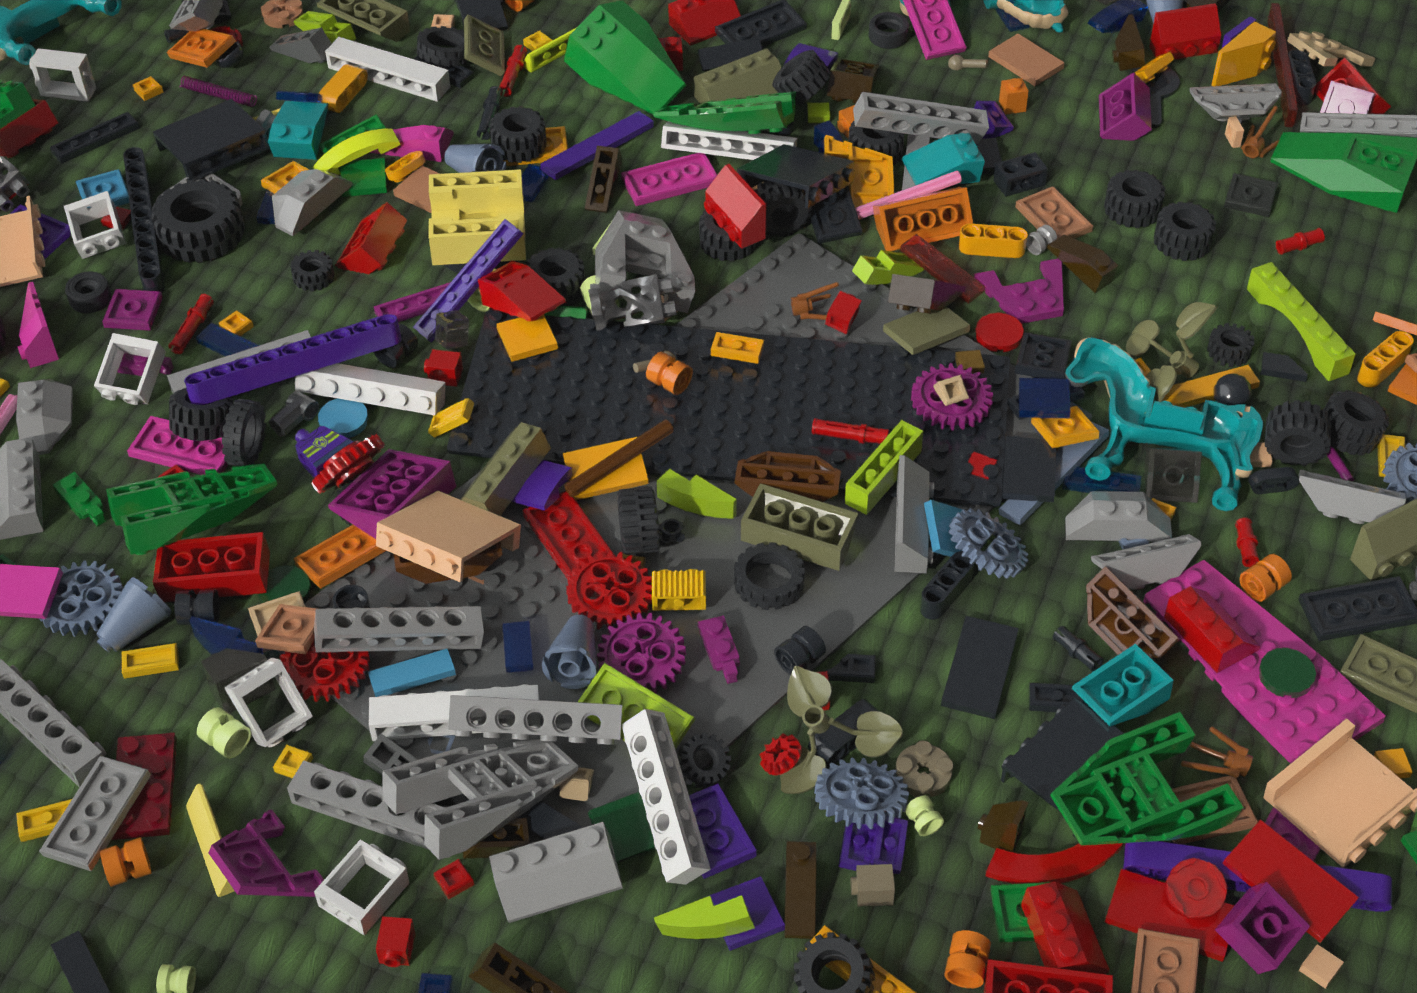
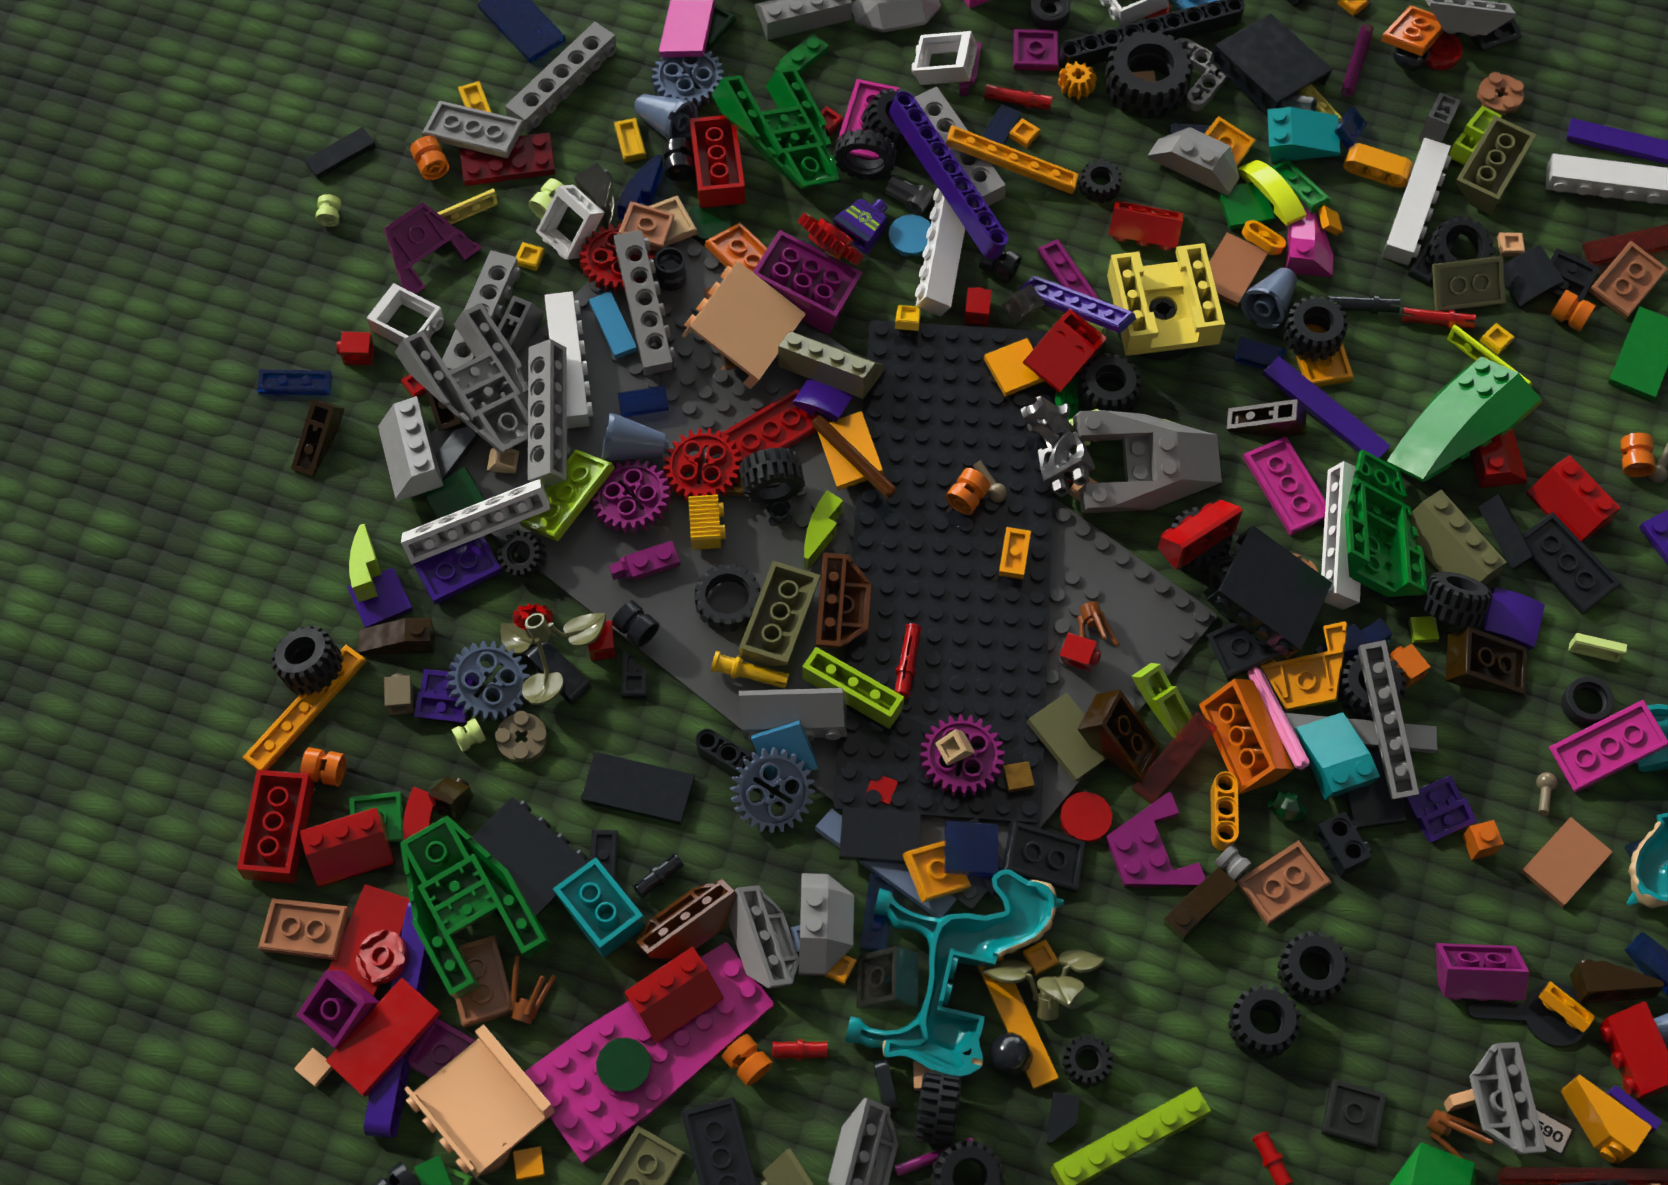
camera: 85 degrees right, 15 degrees up
none -> yellow pin [711,651,789,689]
none -> light orange tile [945,125,1079,194]
none -> light orange gear [1058,61,1097,100]
none -> dark green rock [1268,789,1307,823]
none -> light orange tile [1318,206,1343,236]

